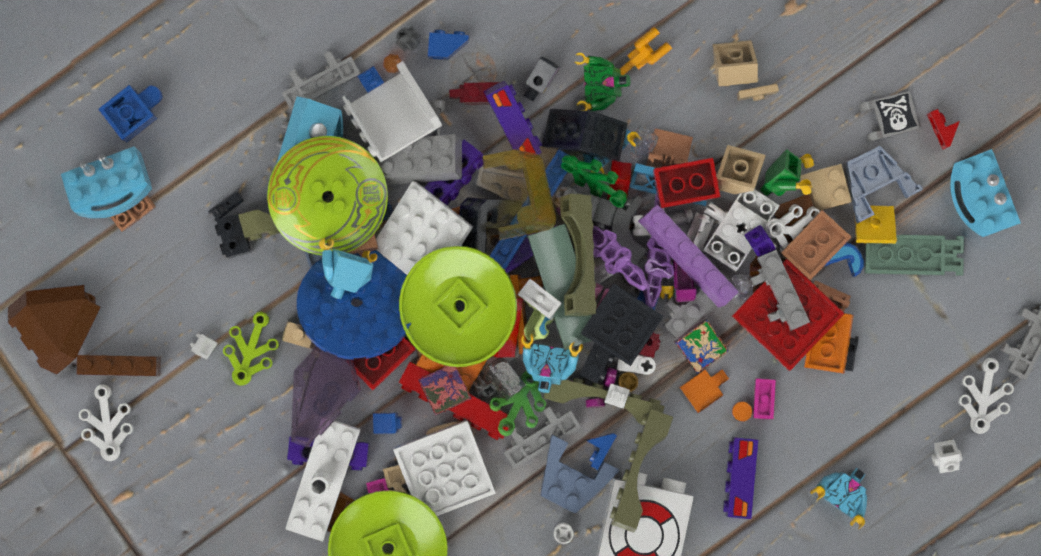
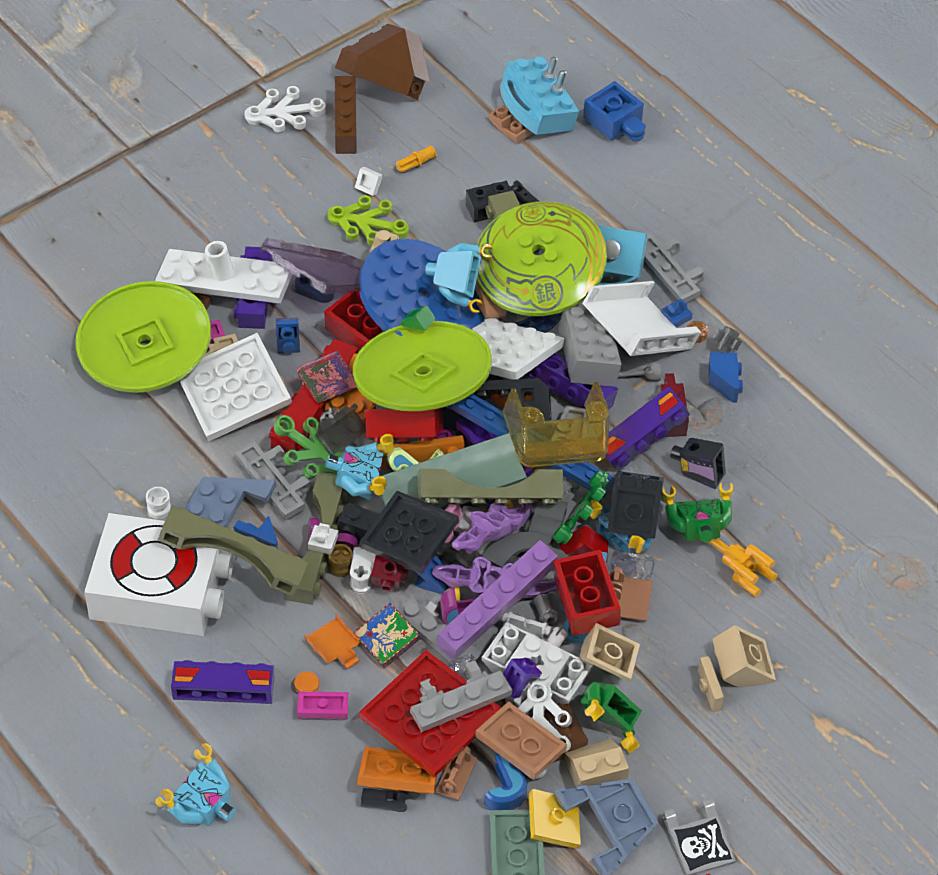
camera: 85 degrees right, 35 degrees down
white panel [518,279,562,320] -> none
none -> light orange axle [396,145,437,173]
none -> green slope [400,305,435,330]

